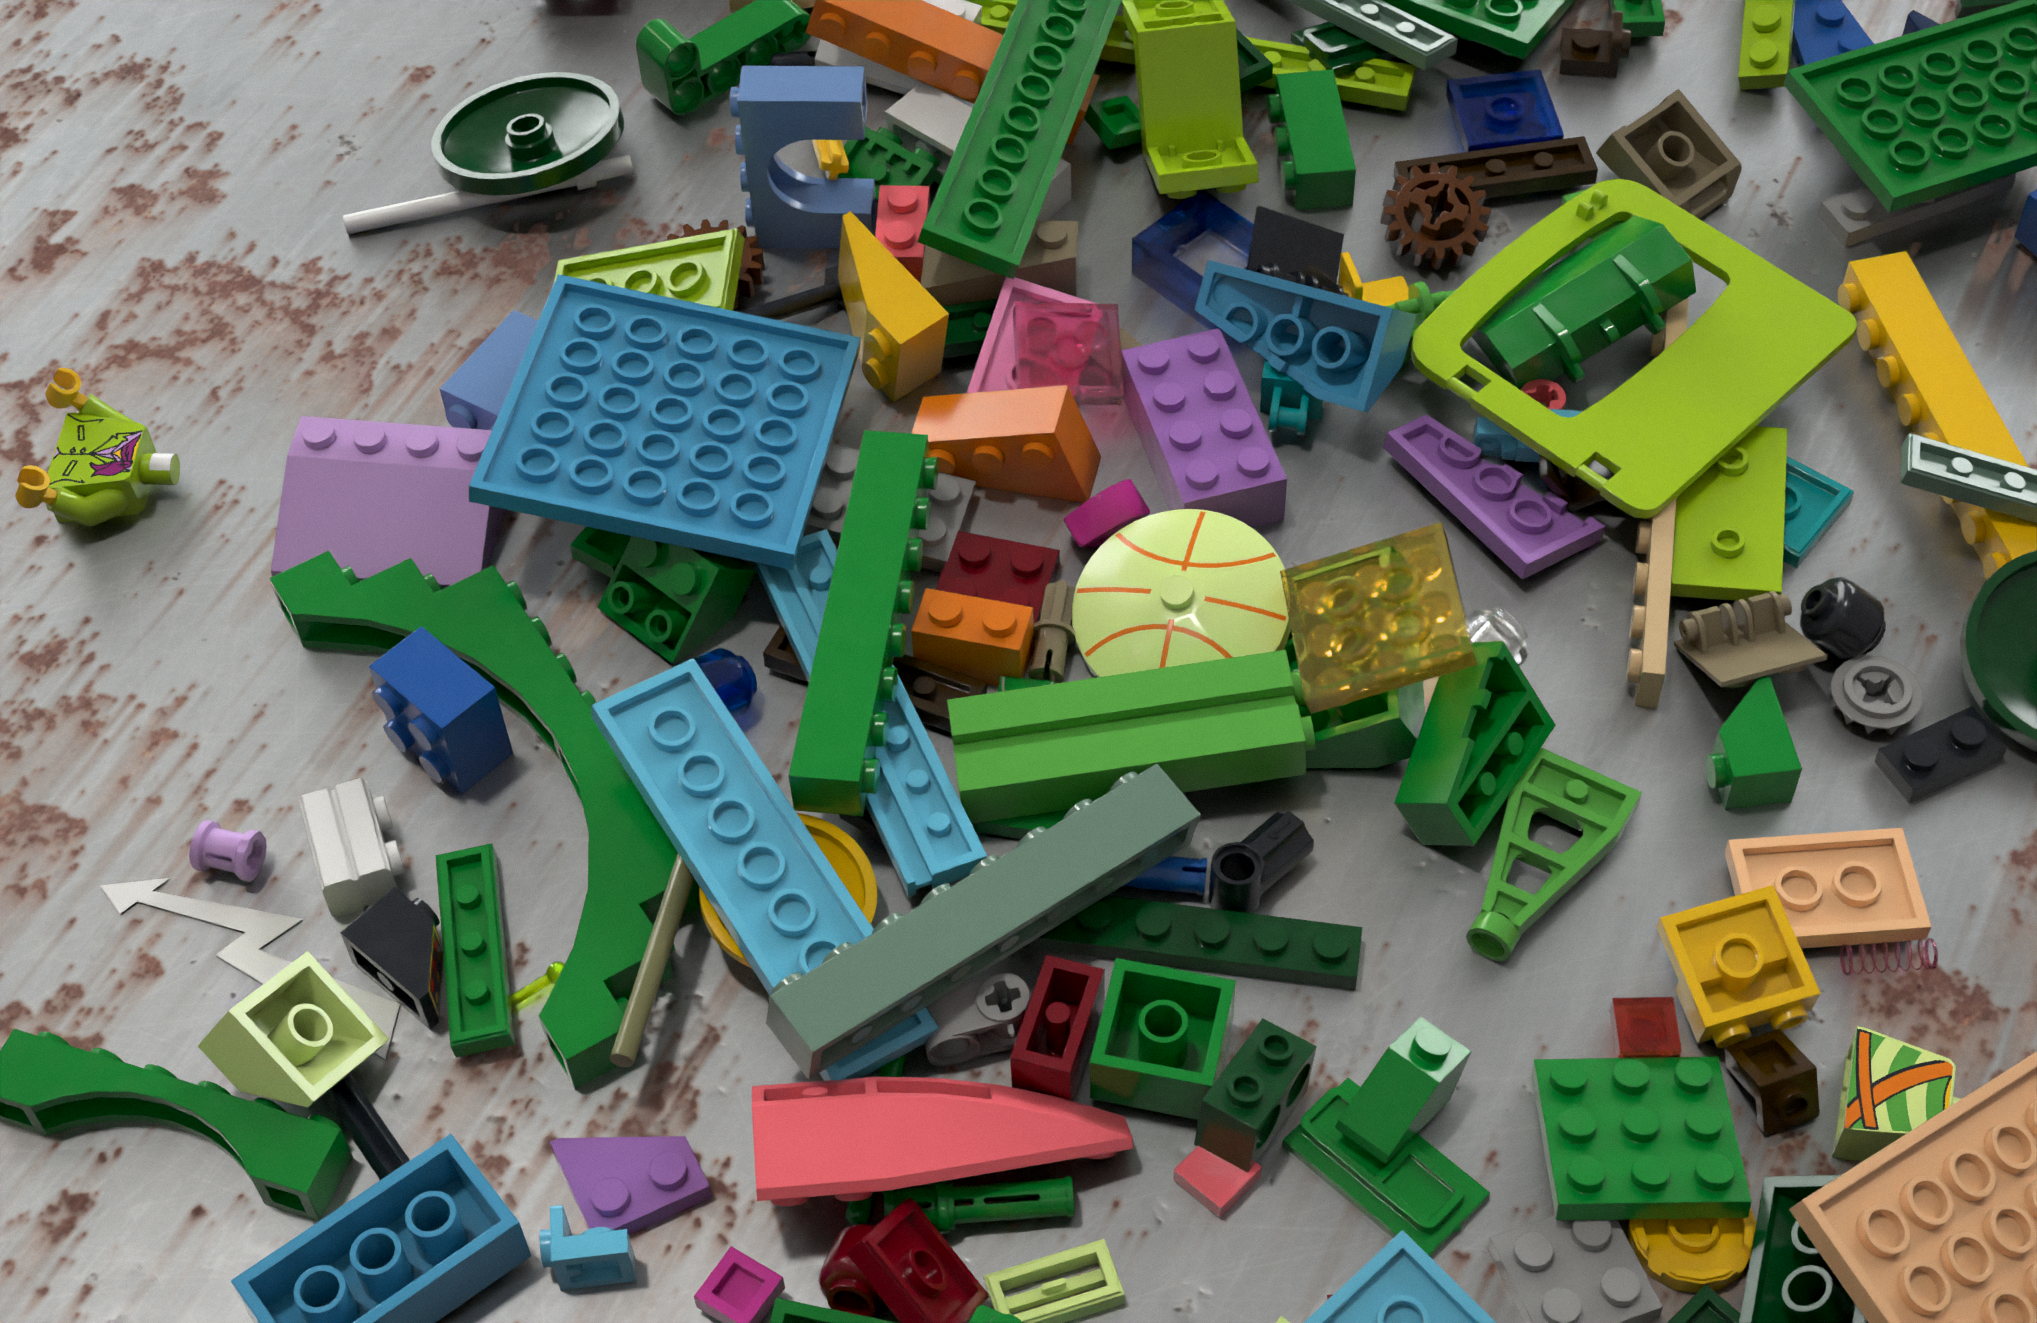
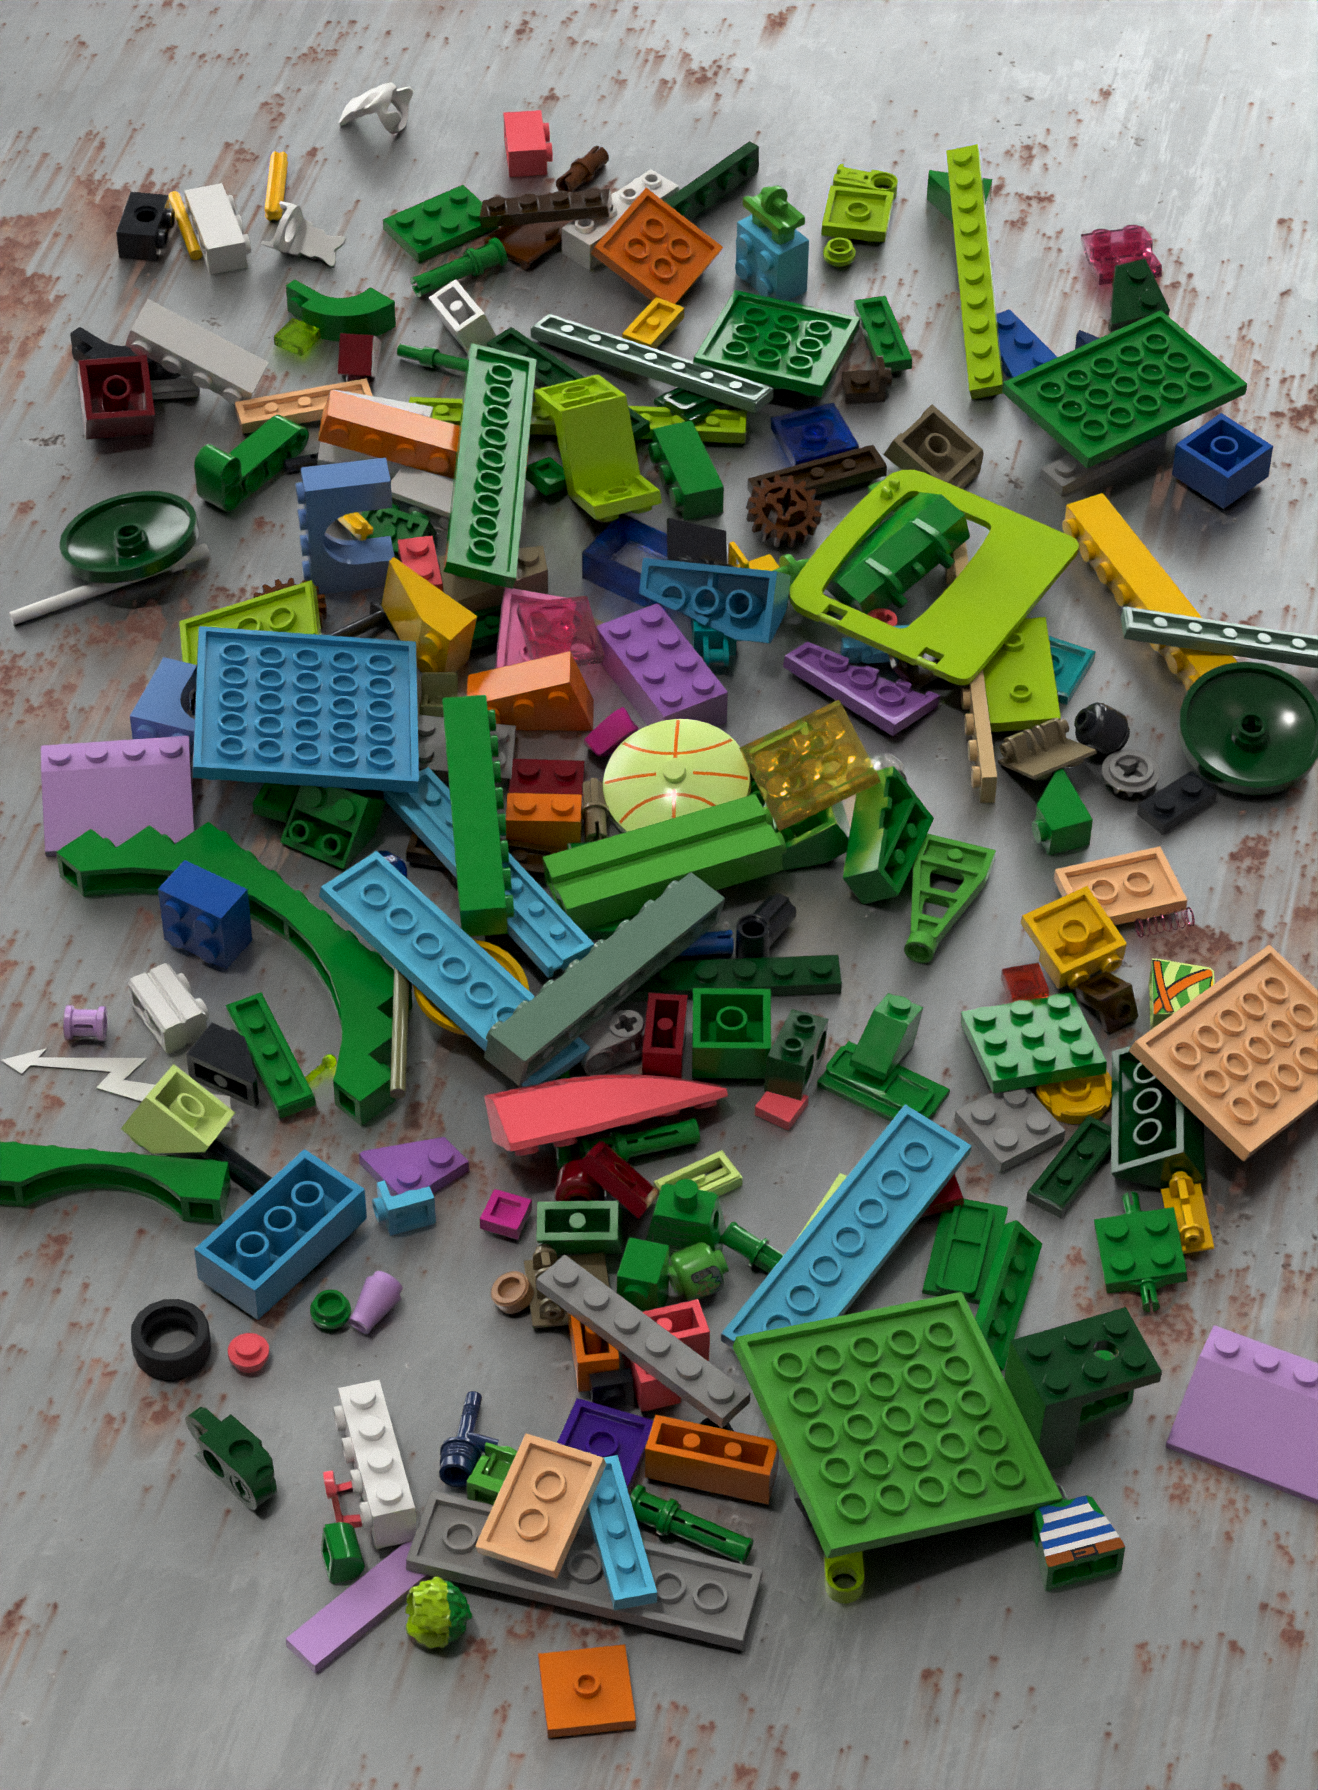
camera: 15 degrees left, 5 degrees down
none -> olive bracket [420,672,458,717]

